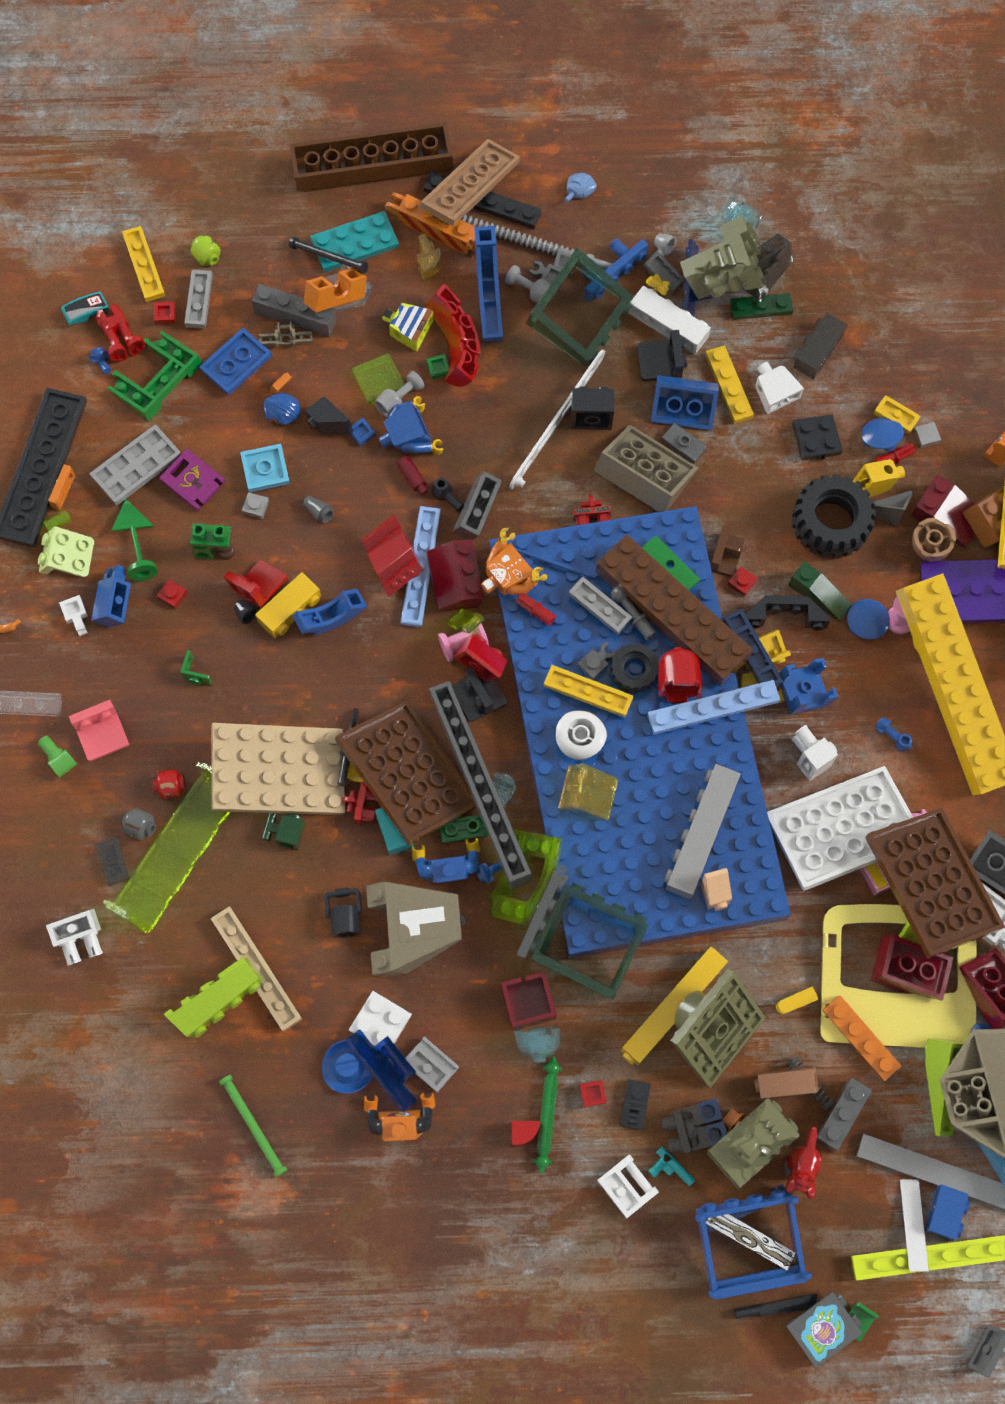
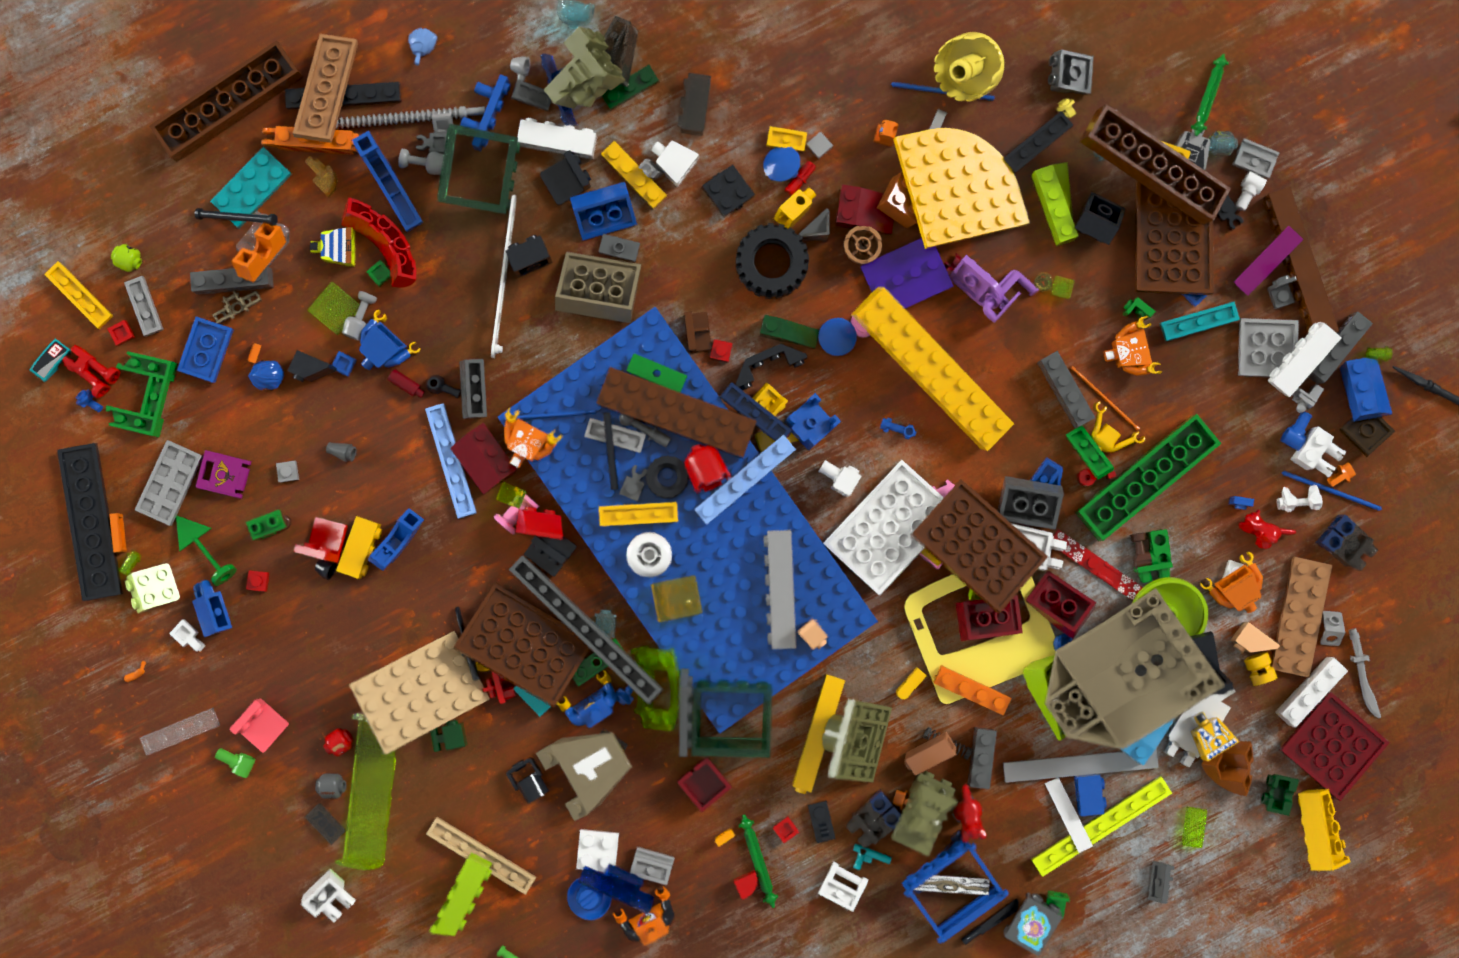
camera: 30 degrees left, 15 degrees up
green bracket [180,650,212,685] -> none
medium azure plate [240,444,290,493] -> none
red slope [361,514,424,597] -> none
clear light blue cylinder [514,1026,561,1063] -> none
red axle [516,594,557,627] -> none
red hips [572,495,612,525] -> none
yellow piece [646,274,670,295] -> none
none -> black bar [603,412,618,490]
none -> light grey plate [639,159,663,178]
none -> light orange tile [715,828,735,847]

